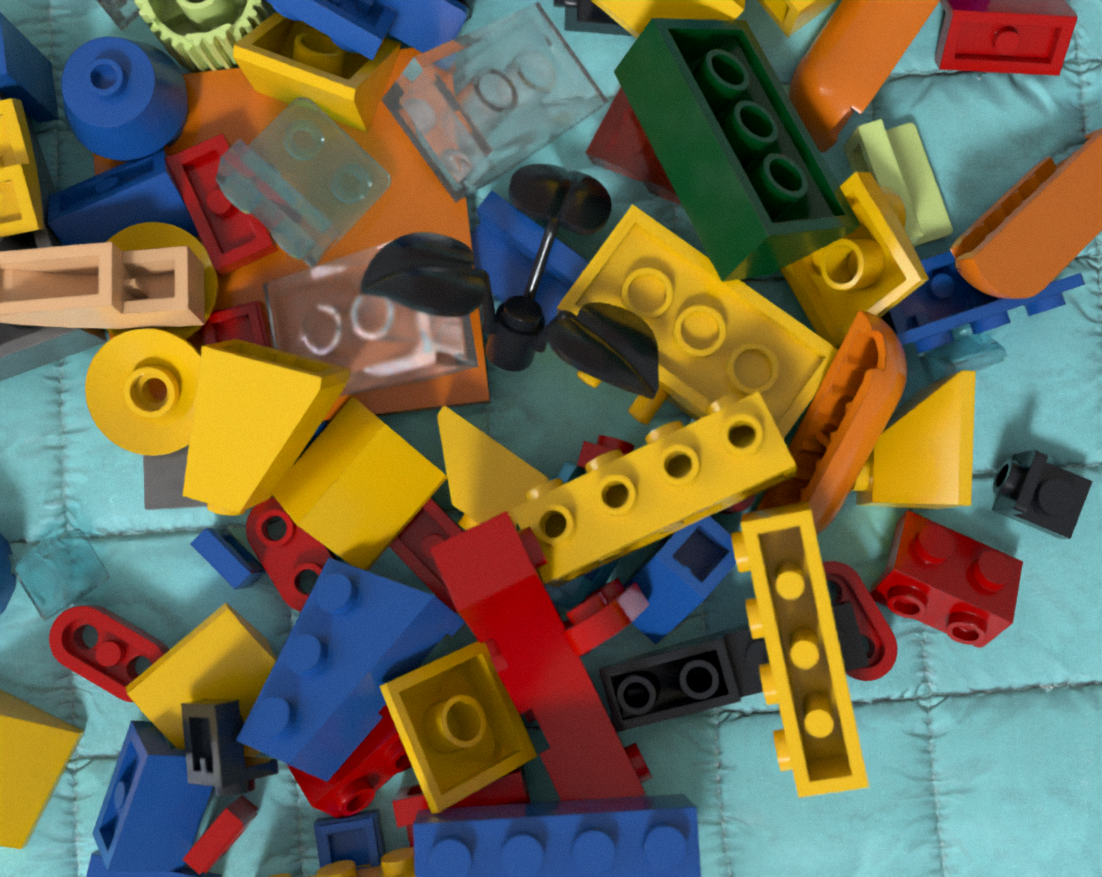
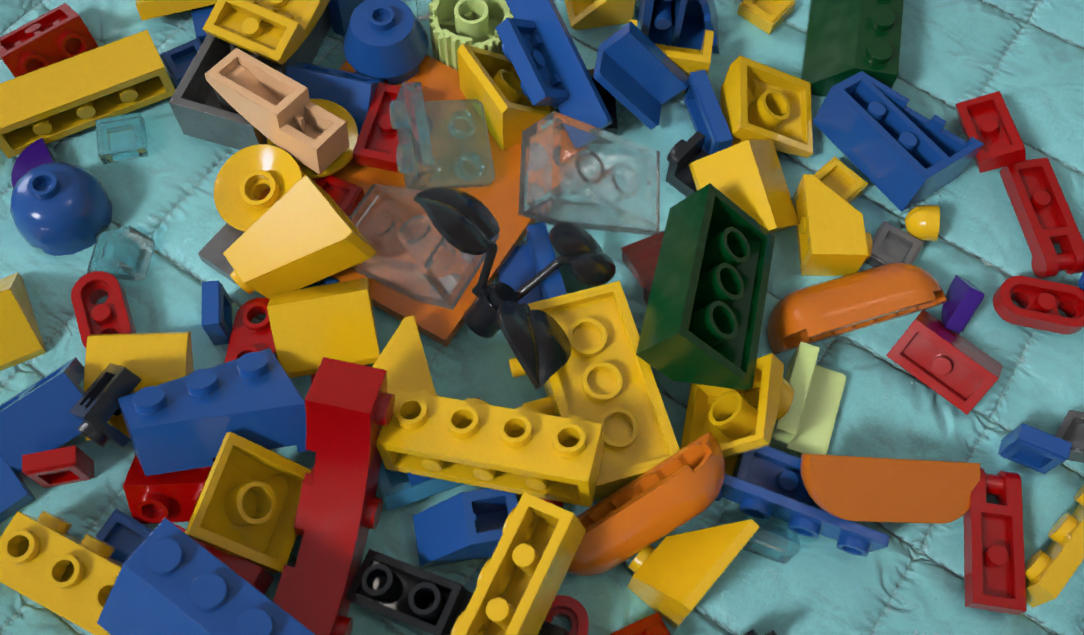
camera: 35 degrees right, 20 degrees down
red plate [561,577,650,656] -> none

